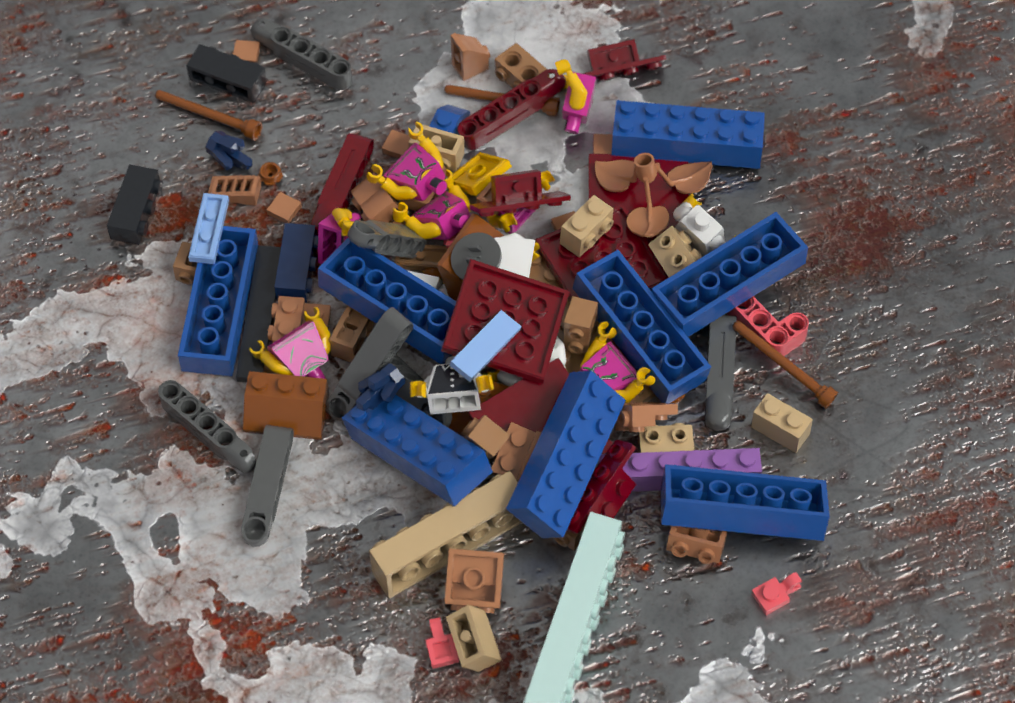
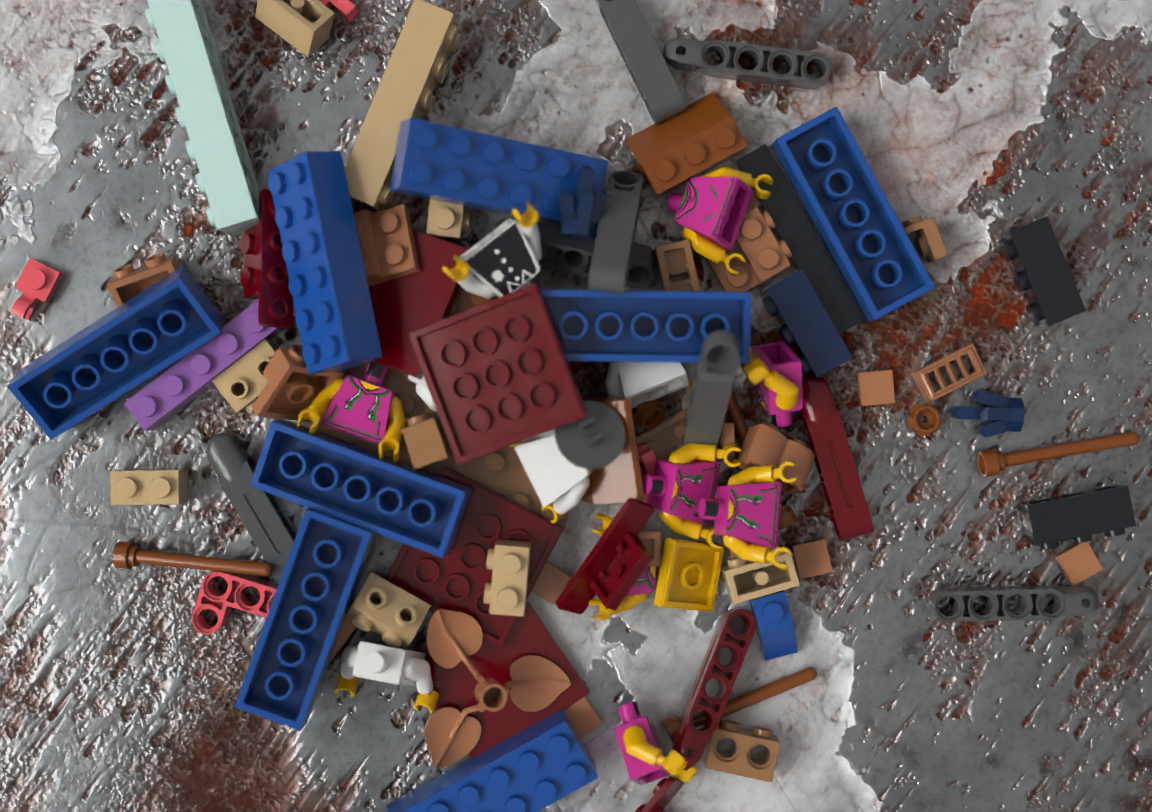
camera: 140 degrees right, 30 degrees up
light blue tile [188,193,229,264] -> none
nougat plate [444,549,504,613] -> none
nougat slope [450,33,491,81] -> none
light blue tile [450,310,522,382] -> none
medium nougat brick [461,415,510,460] -> none

